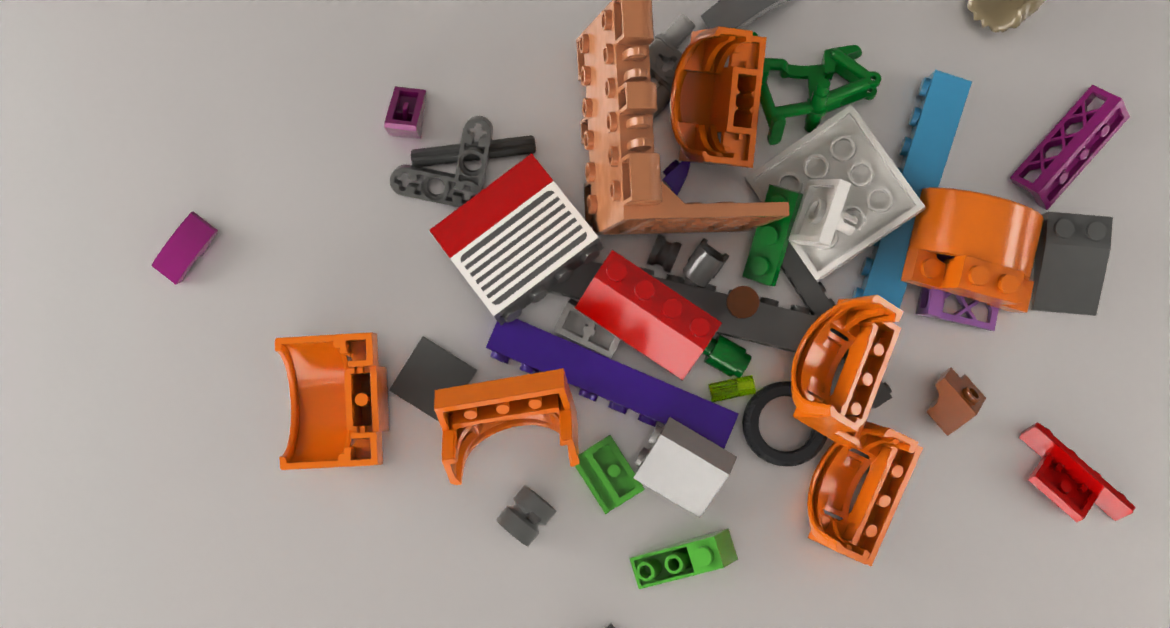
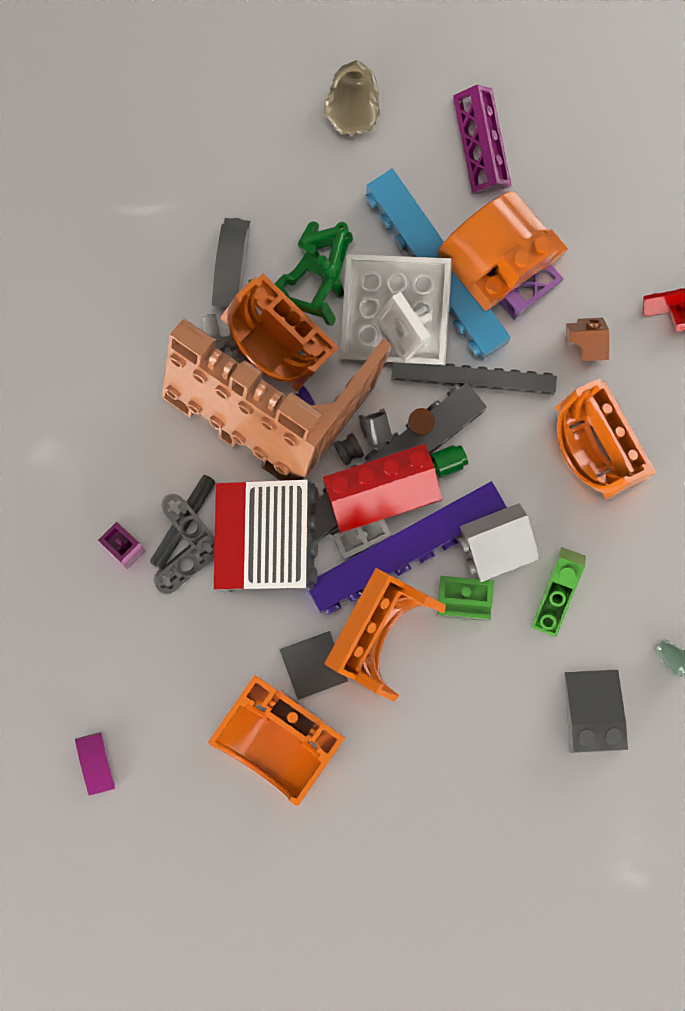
camera: 55 degrees left, 5 degrees down
dark grey wheel [496,485,557,546] -> none
clear neon green piece [708,375,756,402] -> none
green plate [742,184,803,286] -> none
black tyre [742,381,828,467] -> none
orange piece [791,294,904,446] -> none
dark grey slope [1031,211,1113,316] -> none

